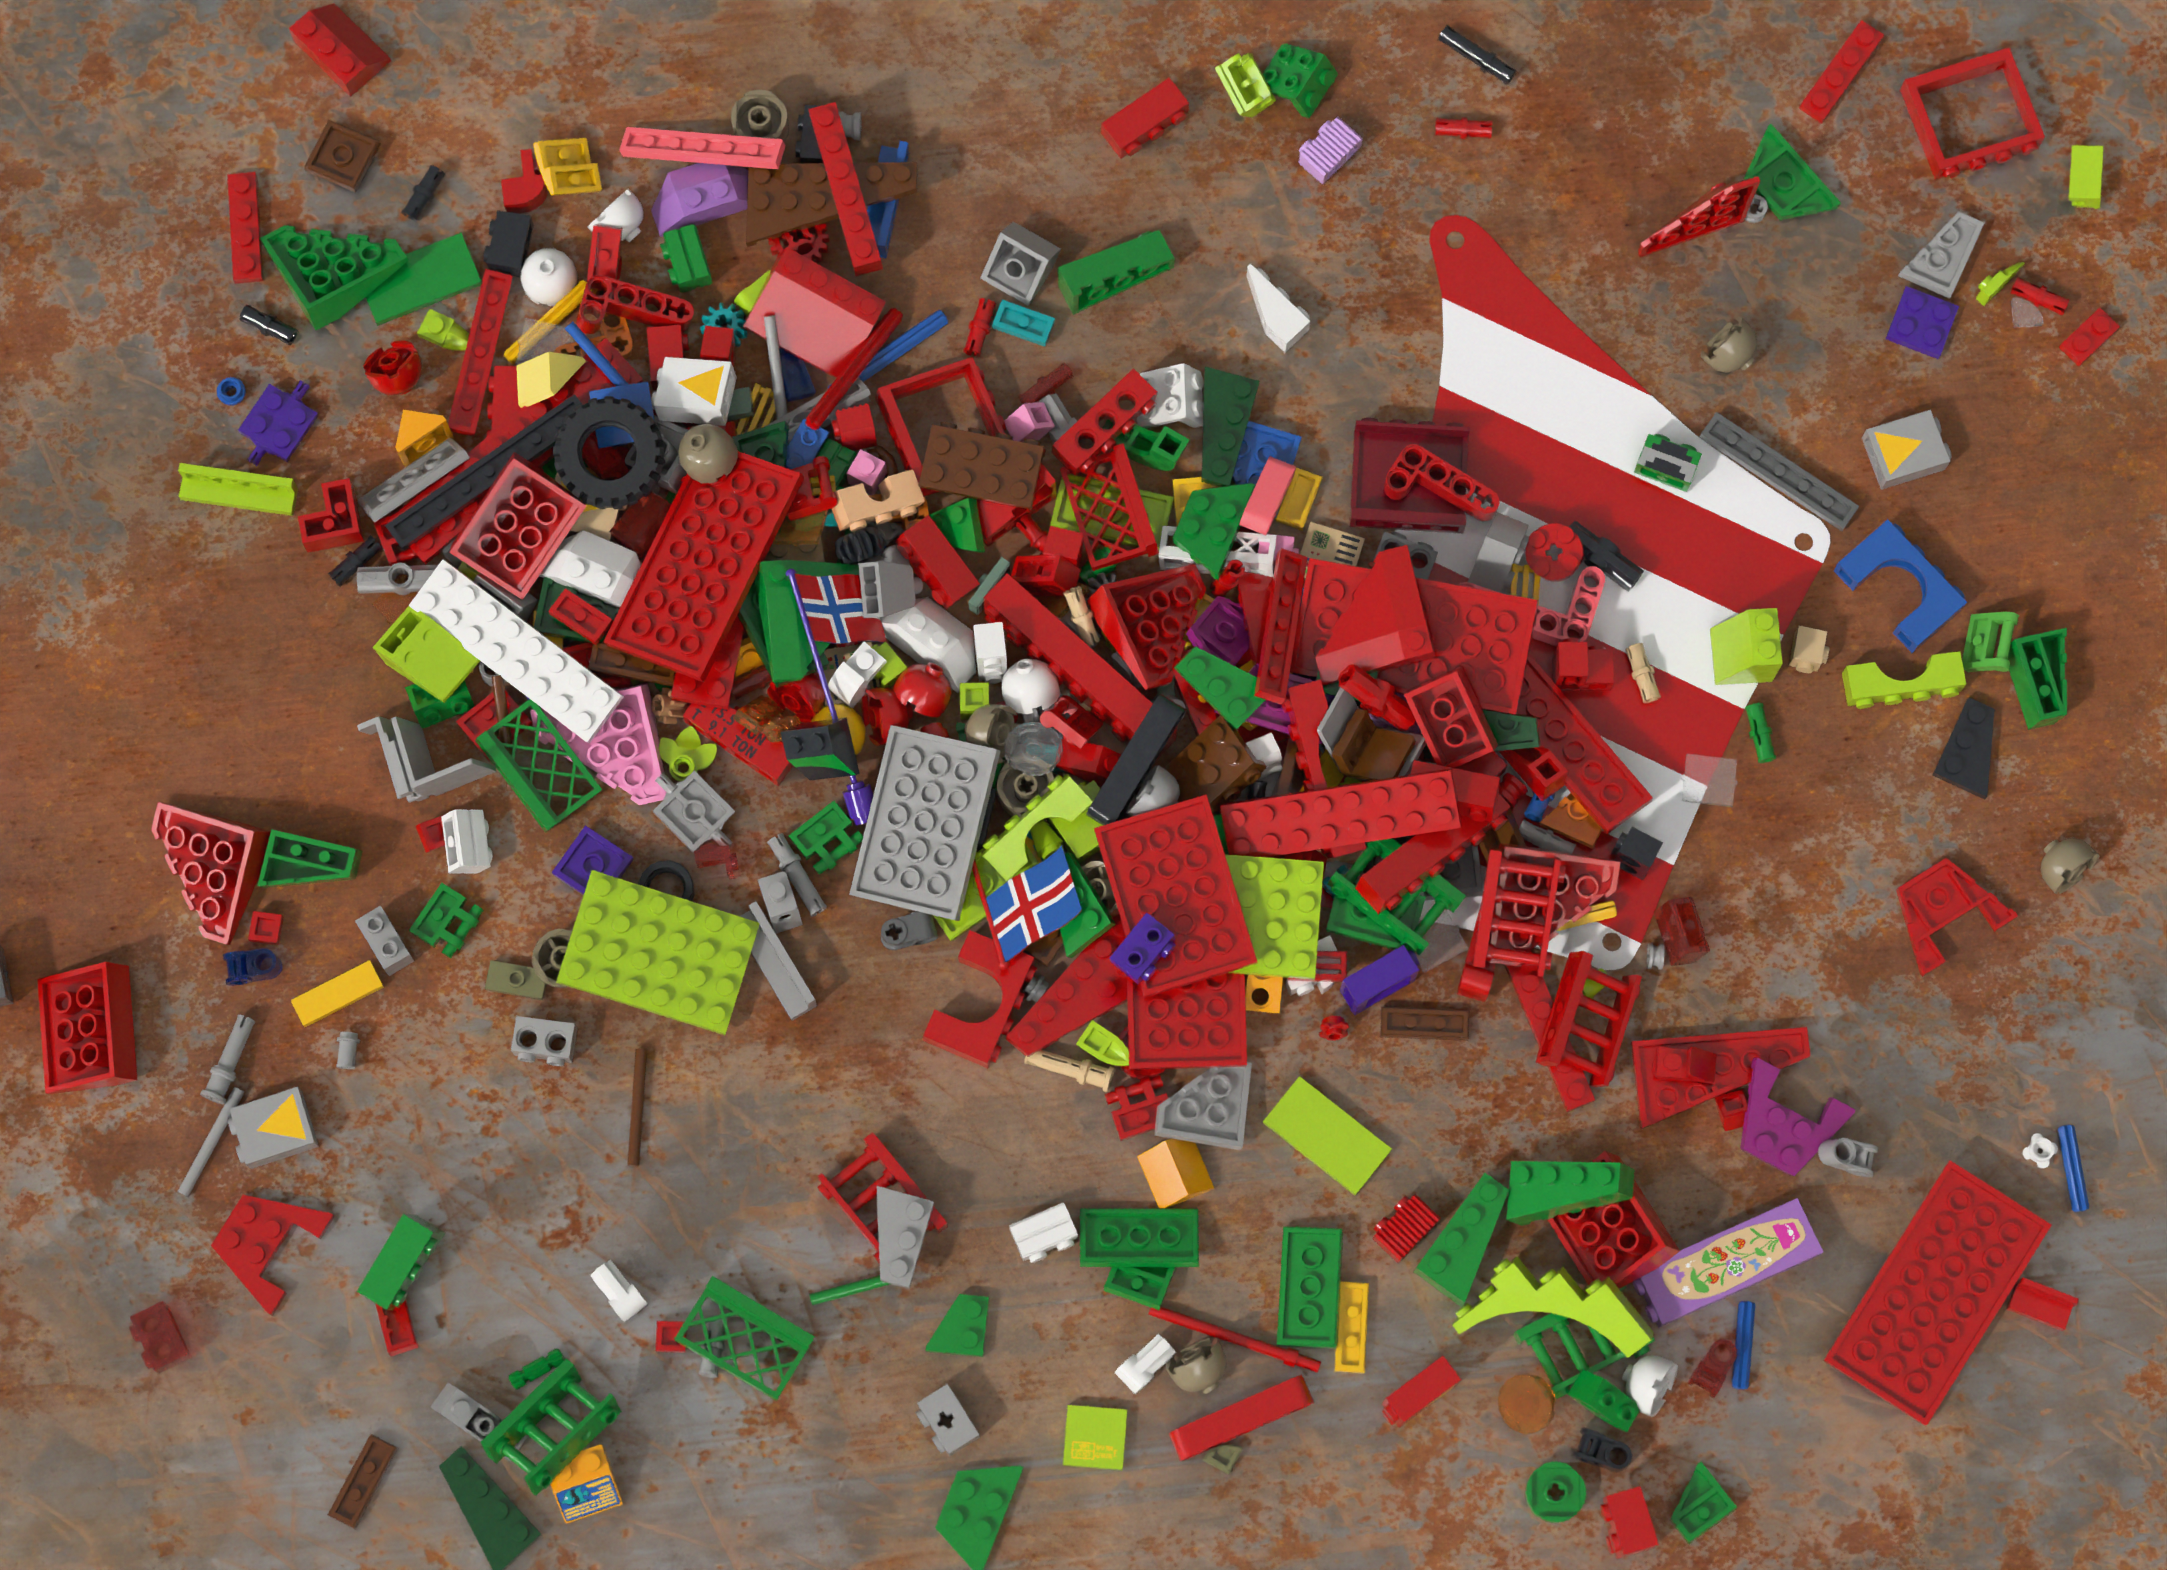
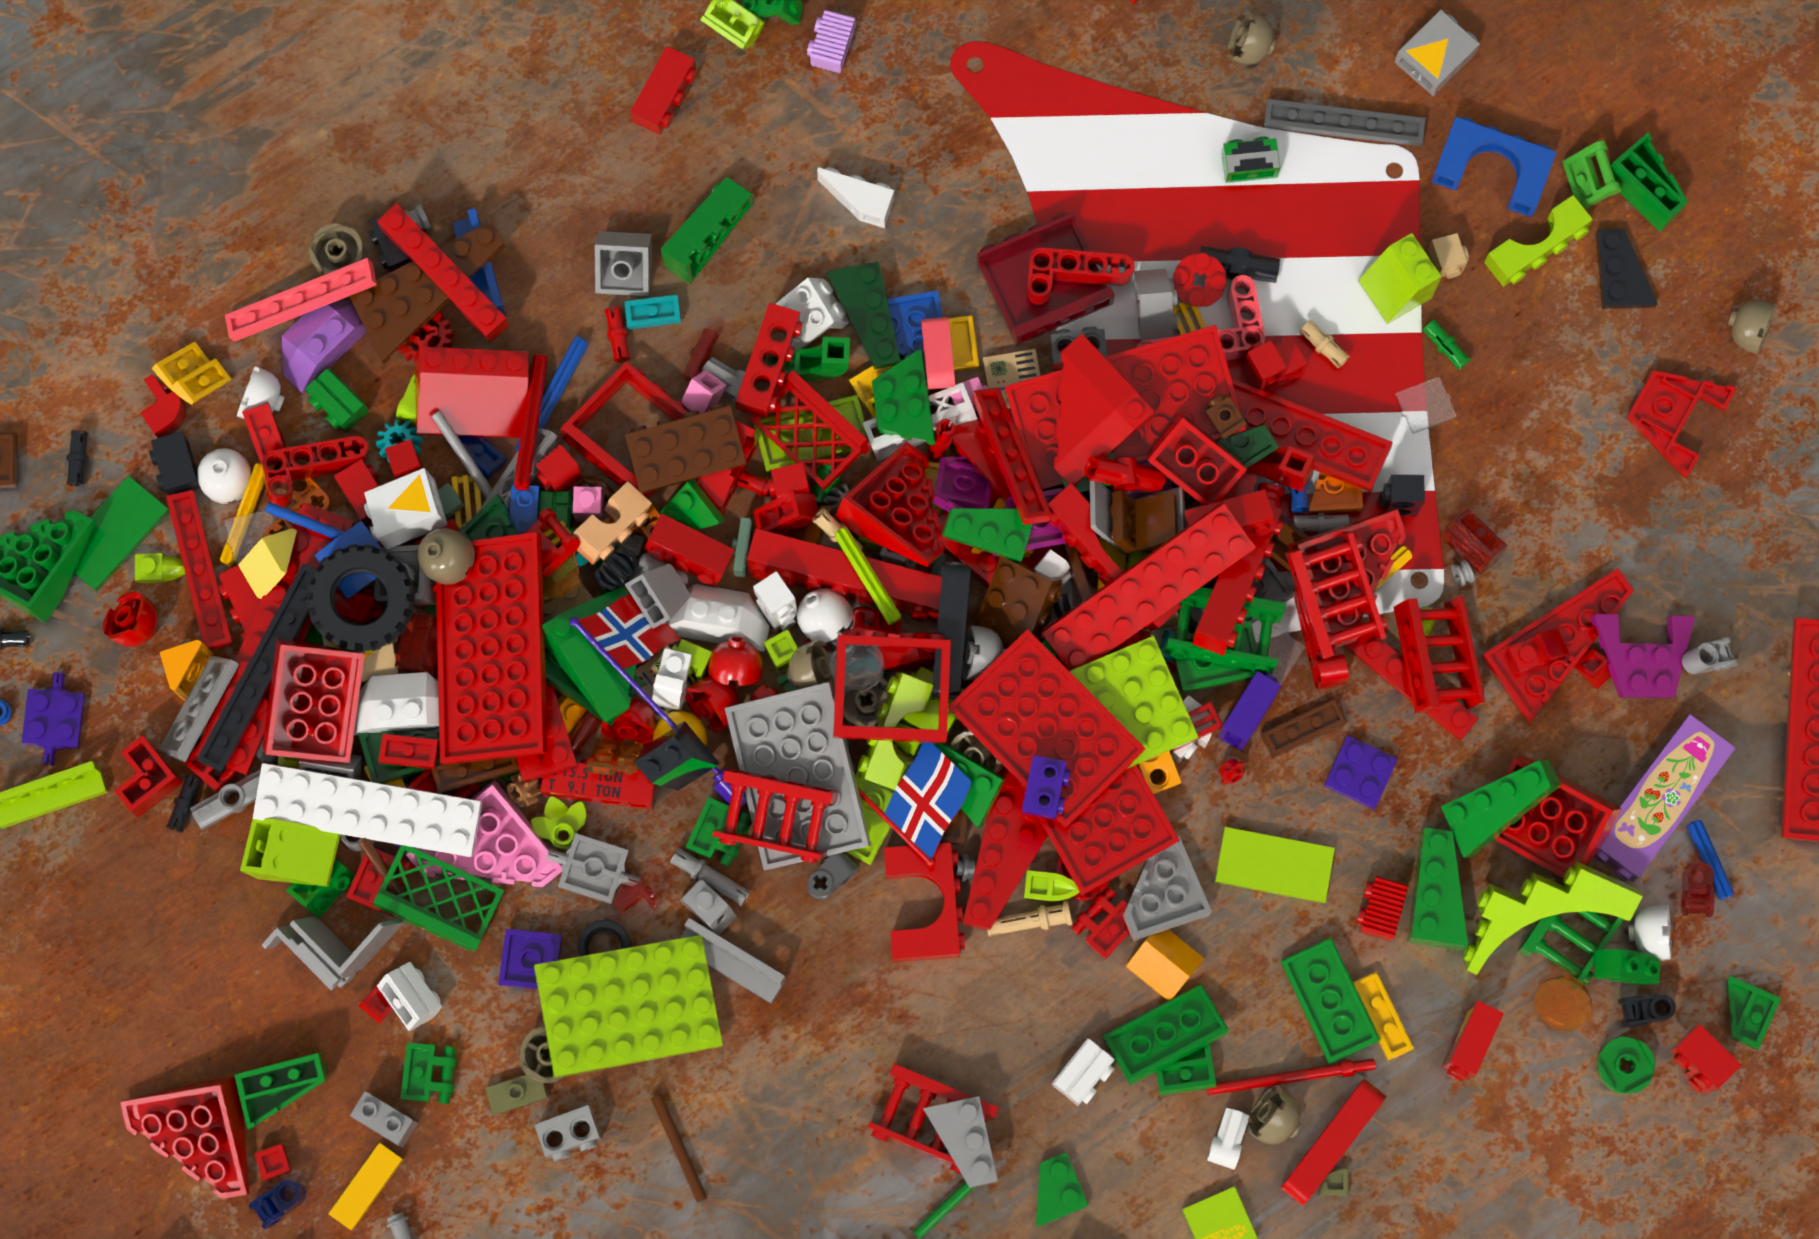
camera: 25 degrees left, 0 degrees up
none -> red fence [712,768,839,863]
none -> red window [833,630,951,743]
none -> lime axle [835,527,901,625]
none -> reddish brown brick [1205,395,1247,439]
none -> dark purple plate [1324,735,1398,810]

